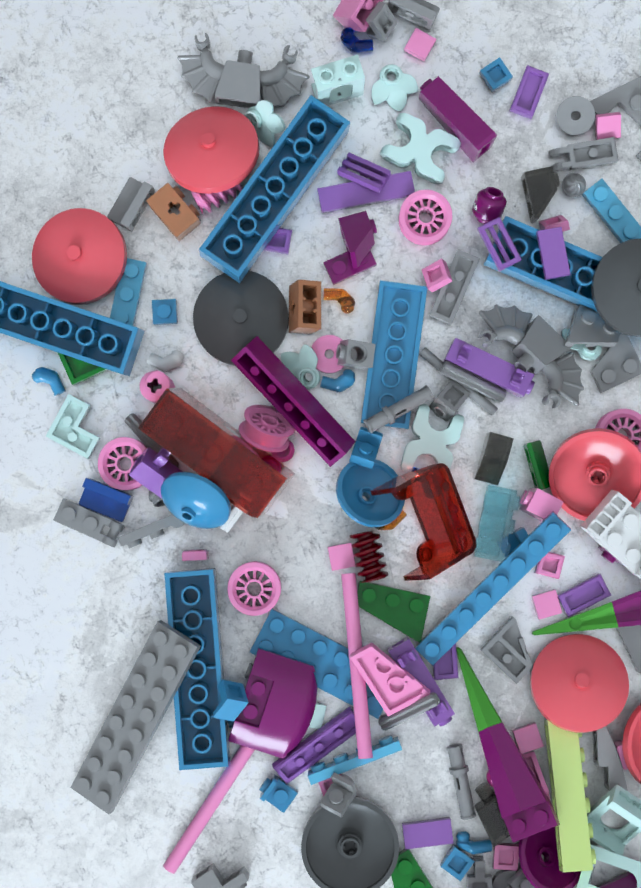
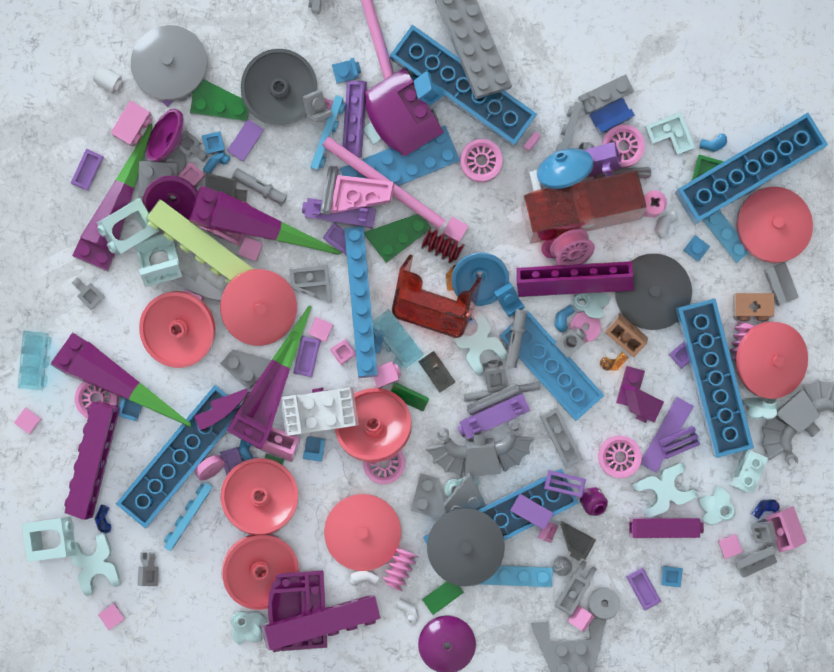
camera: 130 degrees right, 0 degrees up
bright pink tile [422,258,452,293] -> none

